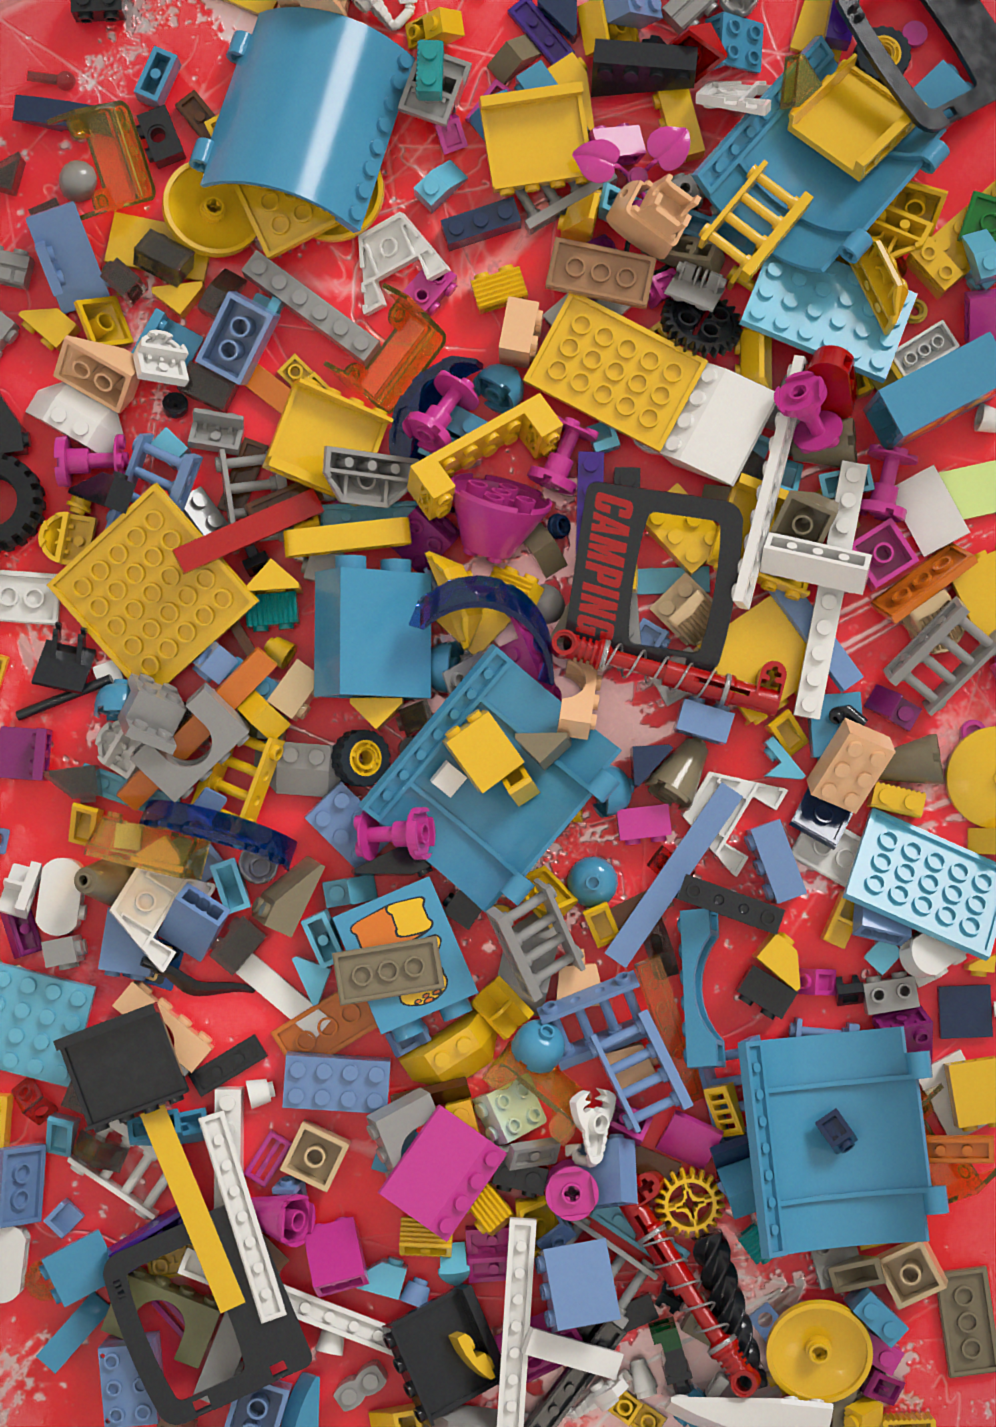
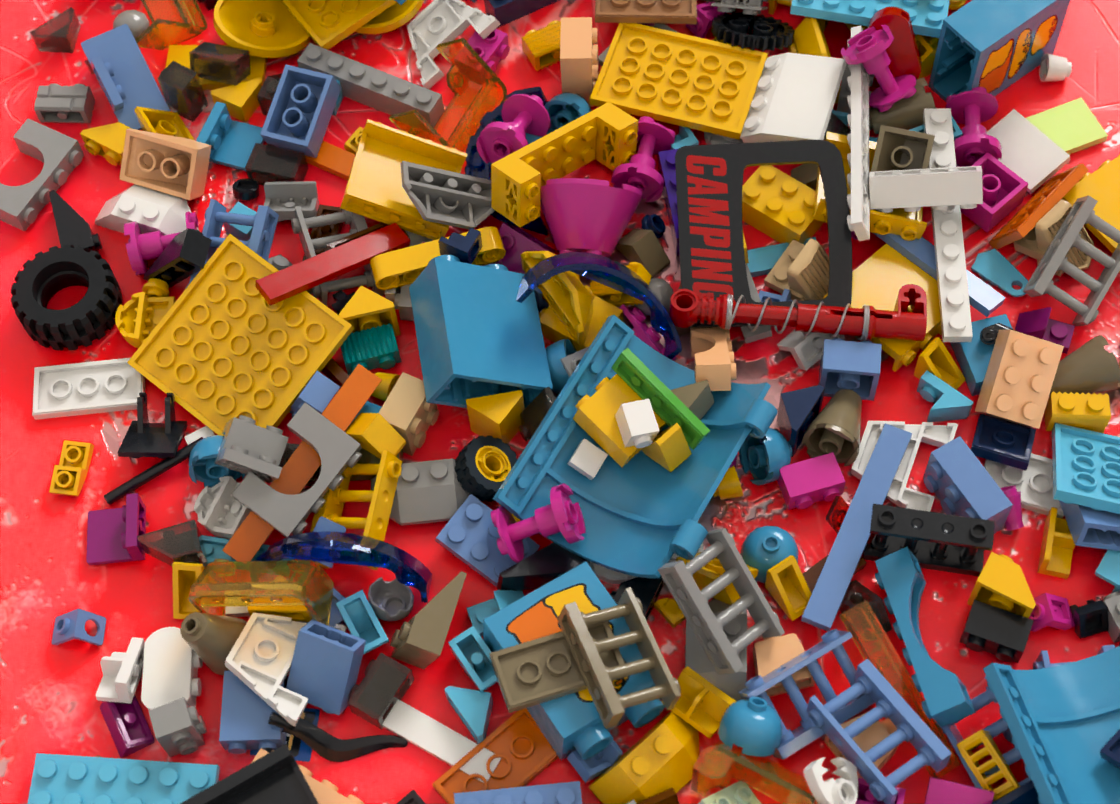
camera: 10 degrees left, 25 degrees down
white slope [133,330,189,387] -> none
none -> panel [438,228,482,264]
none -> dark tan fence [557,587,681,729]
none -> bright green tile [611,348,710,450]
none -> white brick [615,399,660,448]
none -> medium azure piece [971,248,1028,297]
none -> dark pink cone [1001,485,1024,531]

